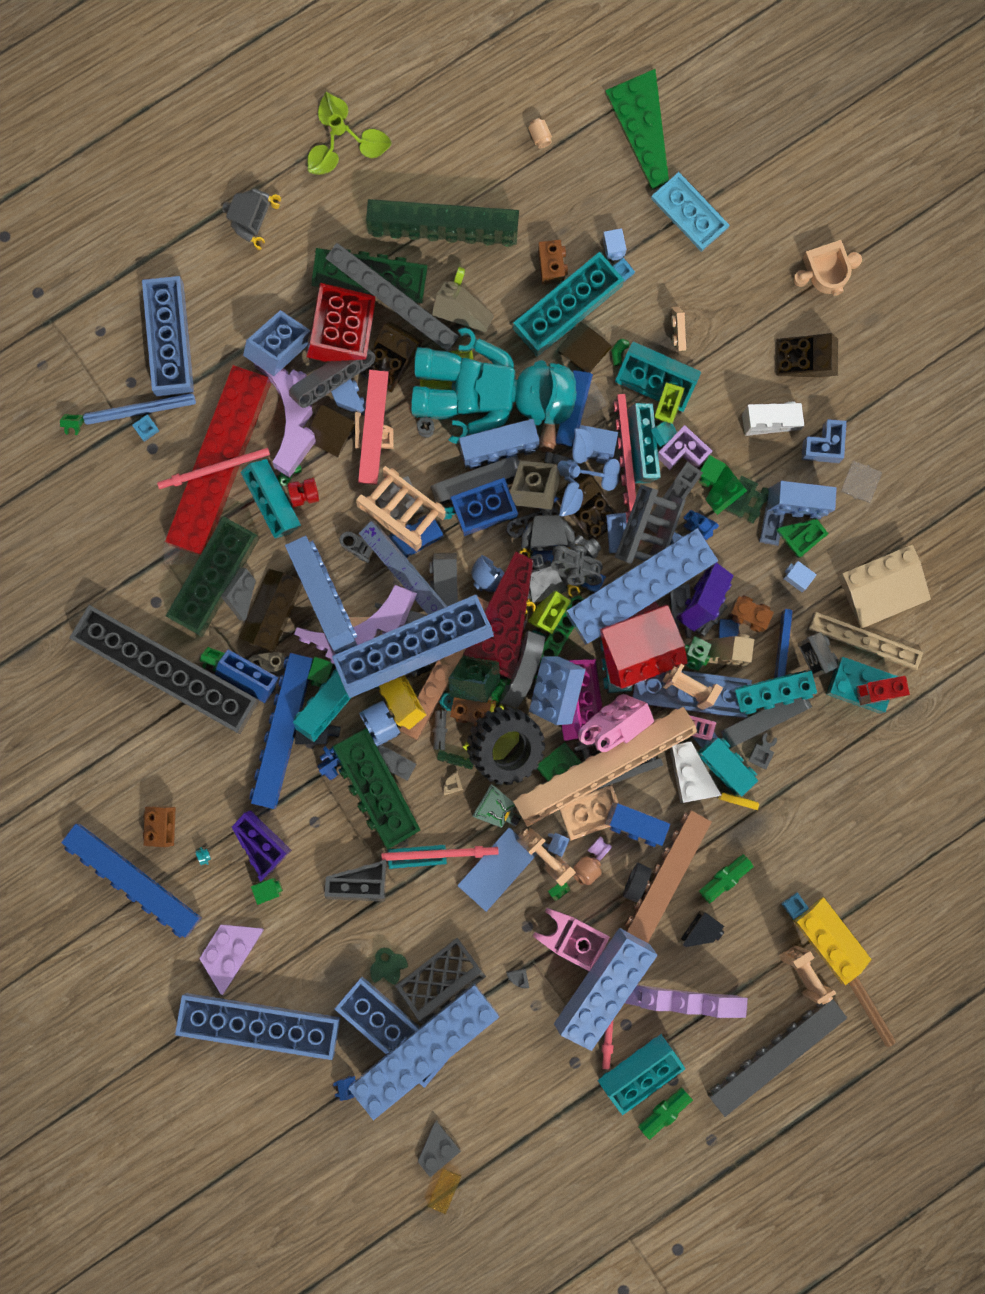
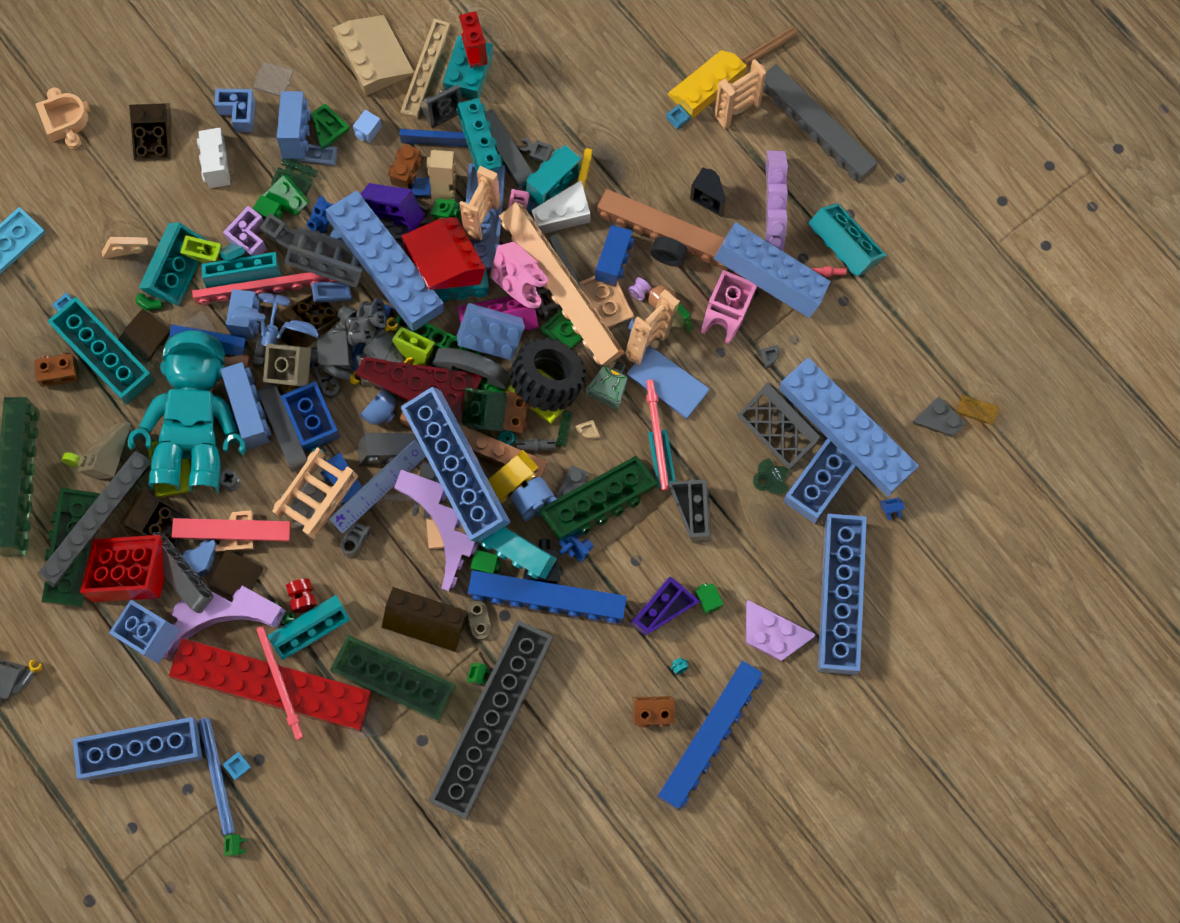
camera: 90 degrees left, 10 degrees down
blue brick [215,649,278,703] -> none
dark grey wing [221,568,256,621] -> none
medium blue brick [285,536,358,654] -> none
light blue brick [602,228,627,260] -> none
green piece [638,1087,693,1140] -> none
green piece [698,854,754,904] -> none

